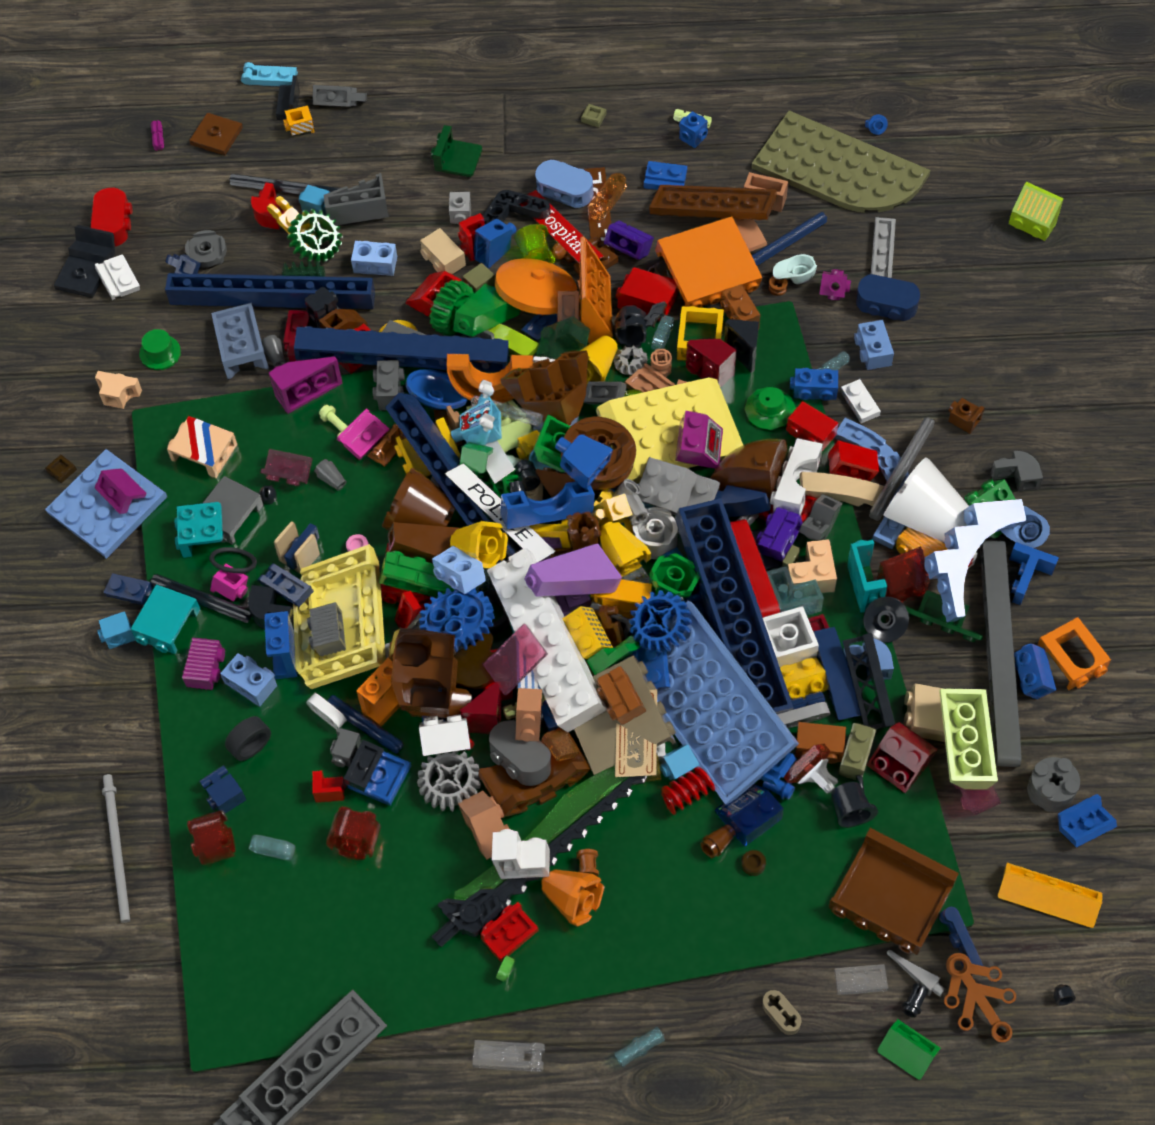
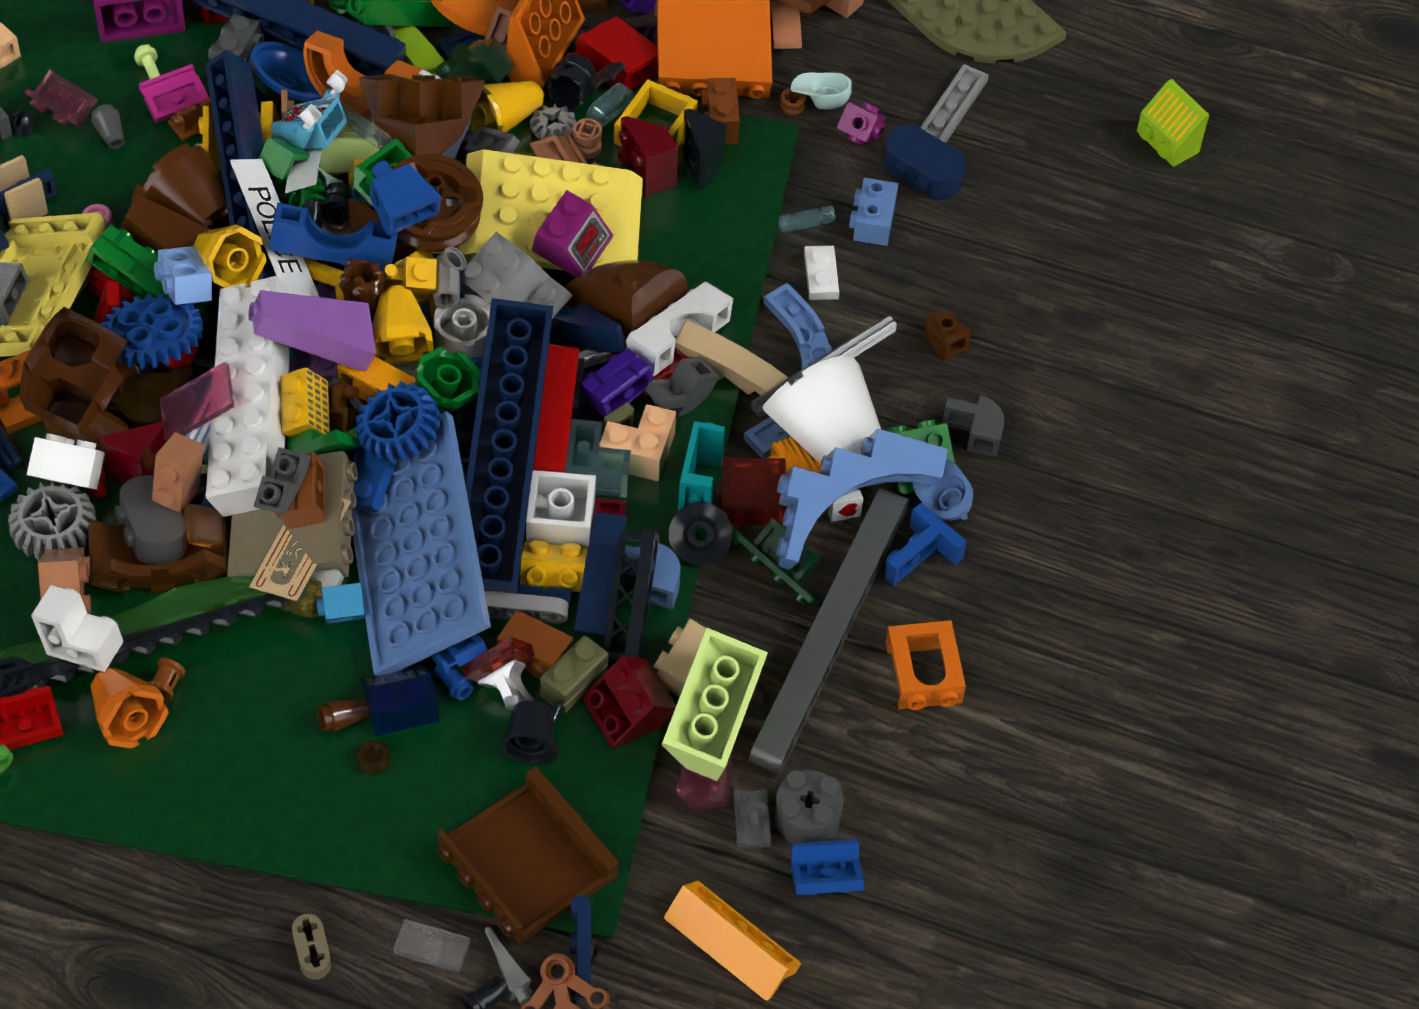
camera: 15 degrees right, 5 degrees down
clear light blue pin [614,1026,665,1067] -> none
red piece [661,766,715,815] -> none
green hat [745,387,796,431] -> none
dark blue axle [752,212,827,266] -> none
red brick [786,401,838,452] -> none
blue brick [790,368,838,401] -> none
red brick [828,440,879,482] -> none
blue brick [1014,644,1056,699] -> none
none -> dark grey slope [253,447,312,515]
none -> dark grey hips [733,789,771,851]

